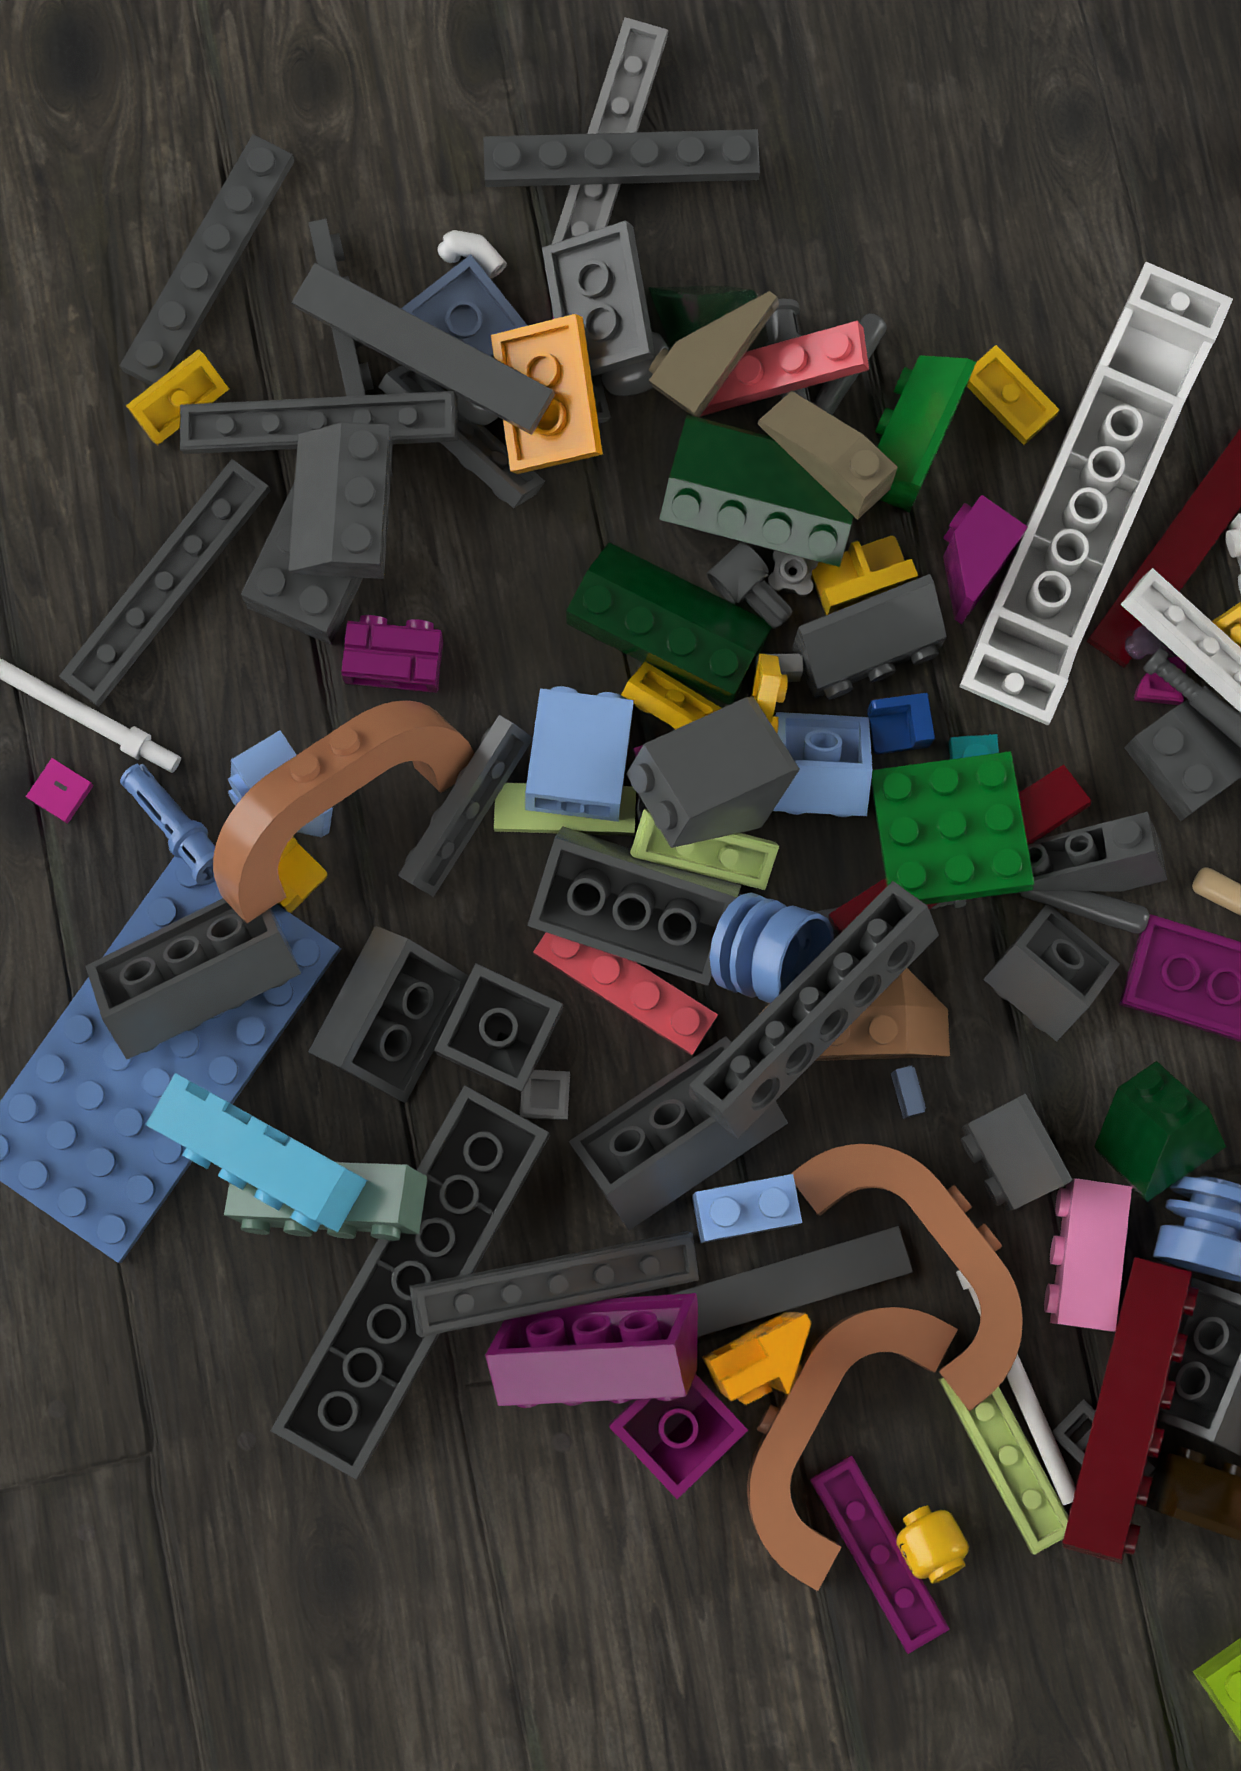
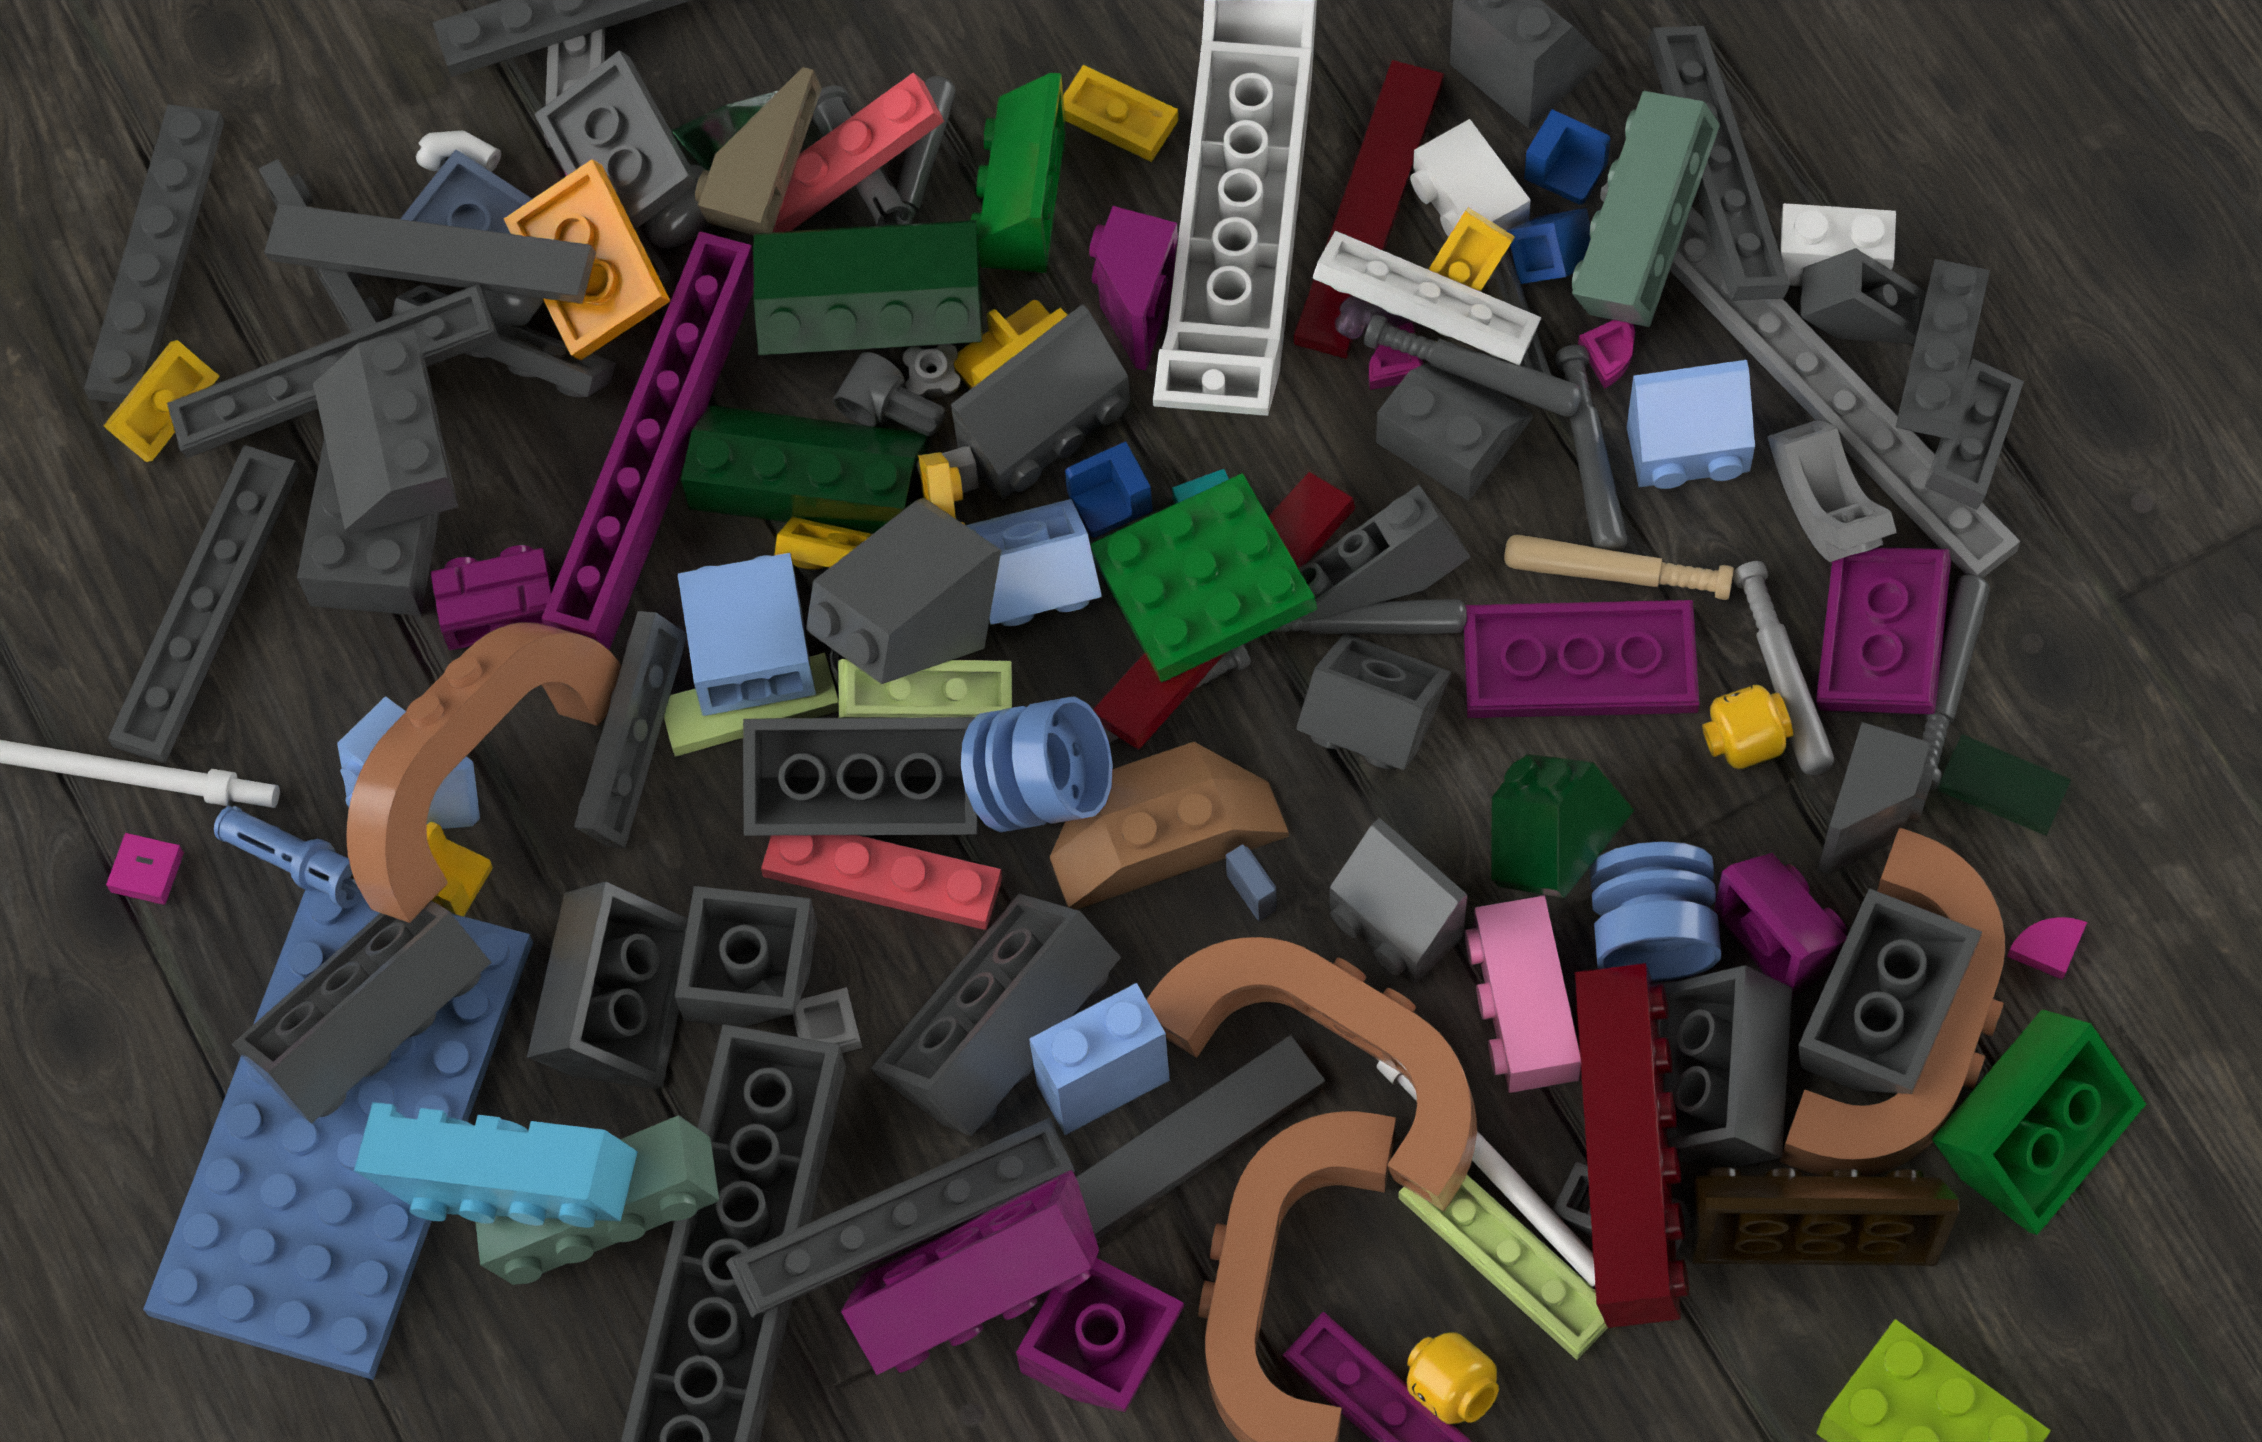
camera: 10 degrees left, 15 degrees down
dark grey brick [689,881,939,1139] -> none
light orange slope [702,1312,811,1405] -> none
dark tan slope [758,391,898,520] -> none
none -> magenta brick [541,231,754,650]

